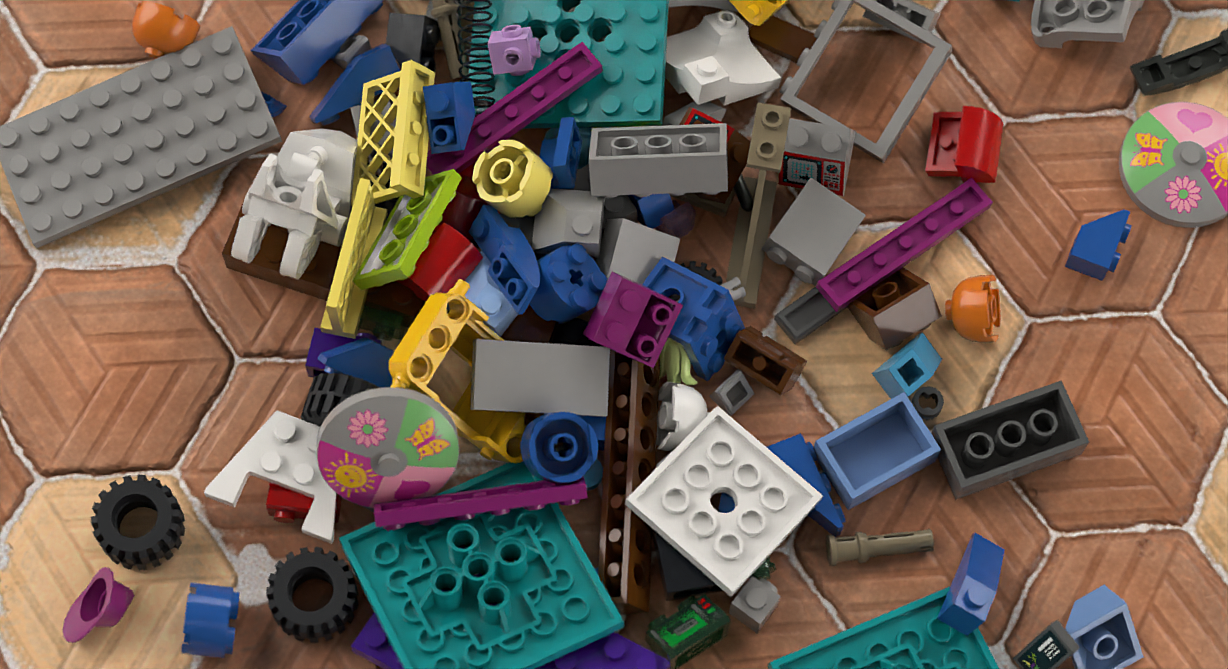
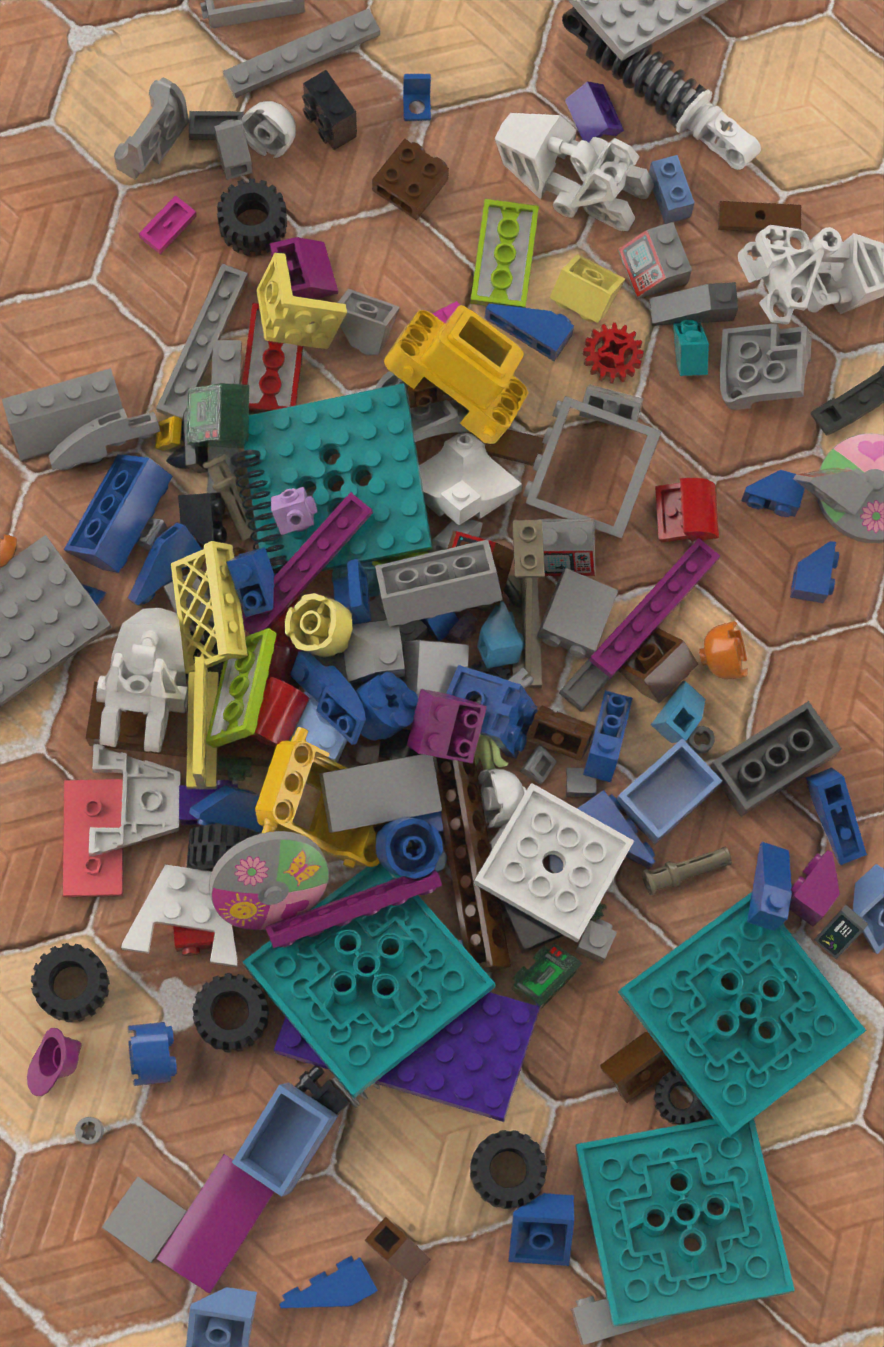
camera: 15 degrees left, 5 degrees up
none -> coral plate [63,779,123,897]
none -> white wing [89,744,181,856]
none -> dark azure slope [477,601,525,668]
none -> light grey slope [566,768,596,798]
none -> blue slope [583,690,633,782]
none -> blue slope [741,470,805,517]
none -> magenta slope [789,850,840,927]
none -> light grey slope [793,467,874,515]
none -> blue slope [806,768,867,865]

